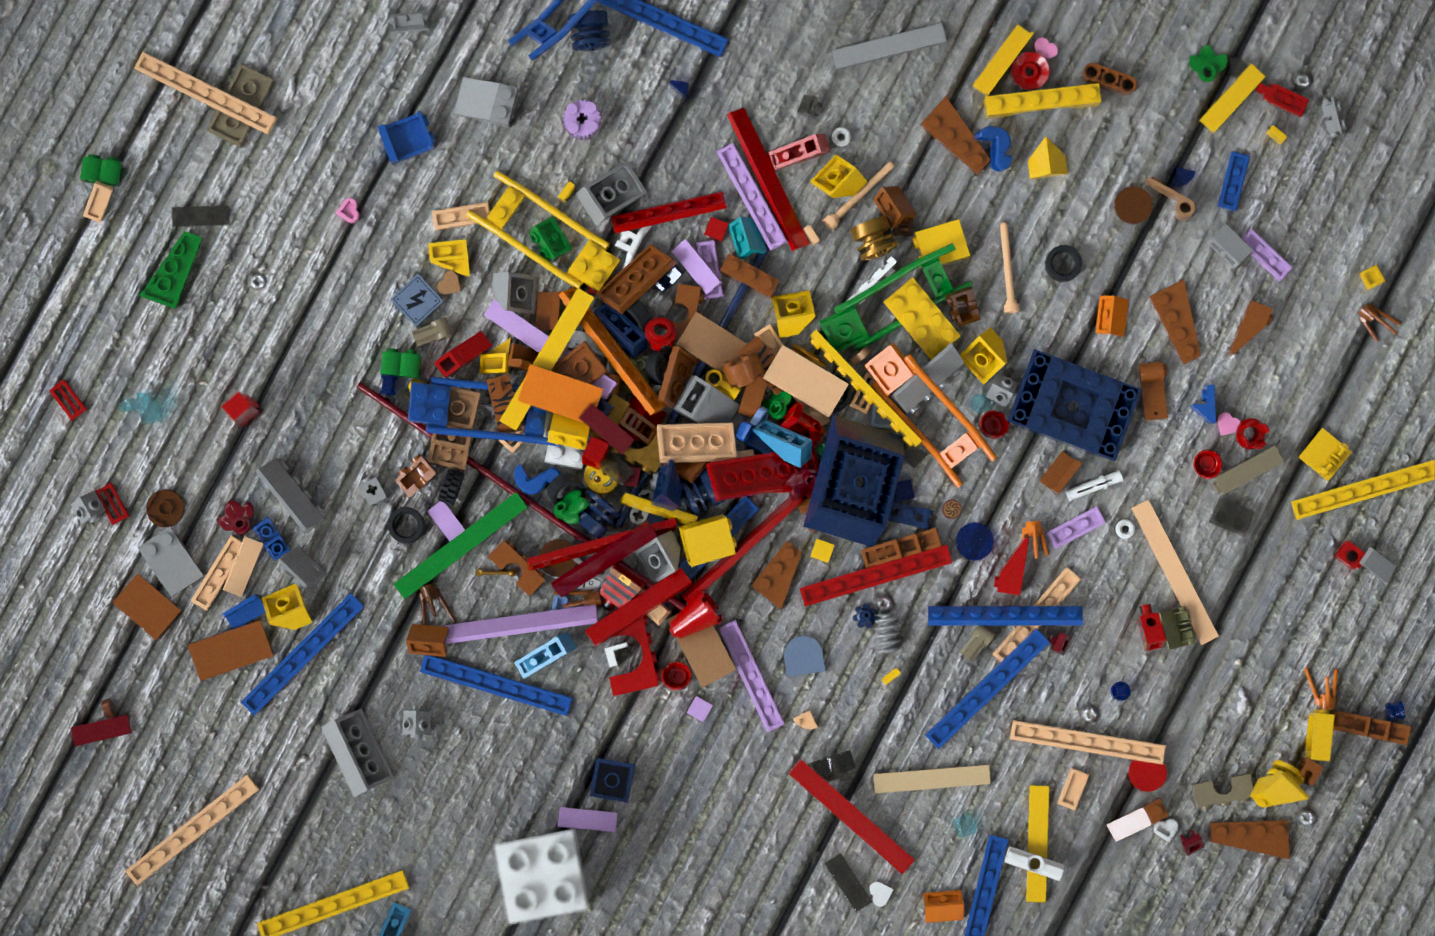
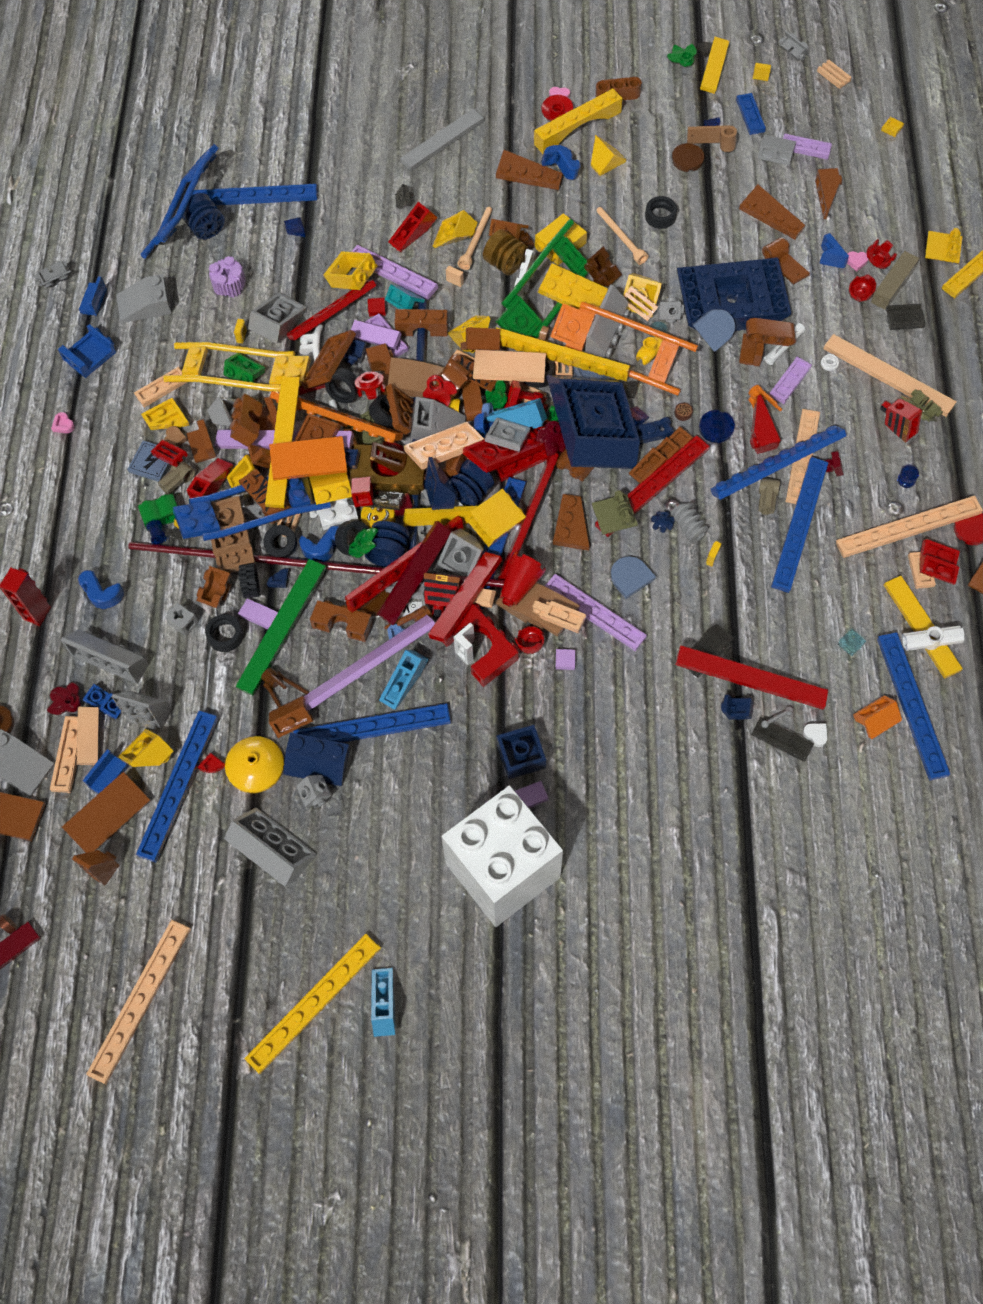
camera: 20 degrees left, 20 degrees down
pearl gold hinge [475,569,516,577] -> none
dark red tile [578,403,635,454] -> none
dark blue slope [594,303,648,359] -> none
red tile [727,108,809,252] -> none
light nougat tile [793,710,818,729] -> none
yellow tile [810,539,834,563] -> none
white plate [832,127,851,147] -> none
tan tile [873,765,990,793] -> none
yellow panel [972,24,1034,96] -> none
red hair [979,410,1010,439] -> none
orange panel [1095,296,1129,337] -> none
red hinge [1255,83,1309,118] -> none
dark orange plant [1358,303,1401,342] -> none
none -> dark orange slope [72,850,120,886]
none -> blue animal [78,570,124,609]
none -> blue panel [79,276,107,316]
none -> red tile [151,439,188,467]
none -> dark orange panel [186,419,216,463]
none -> red tile [197,752,225,773]
none -> yellow dish [225,736,284,793]
none -> dark orange arch [230,393,263,447]
none -> black tyre [263,525,297,558]
none -> dark blue tile [267,569,289,588]
none -> dark blue slope [283,732,351,787]
none -> yellow window [323,251,378,290]
none -> red plate [423,375,457,407]
none -> dark orange panel [461,327,500,351]
none -> light grey tile [485,418,531,452]
none -> light nougat hinge [532,600,586,633]
none -> olive hinge [591,490,638,535]
none -> light nougat tile [624,286,659,321]
none -> yellow piece [636,337,663,365]
none -> sand blue tile [693,309,735,352]
none -> dark blue bracket [721,694,754,720]
none -> dark orange beam [746,318,796,346]
none -> light grey hinge [761,706,793,728]
none -> light nougat tile [817,60,852,89]
none -> red slope [919,539,960,585]

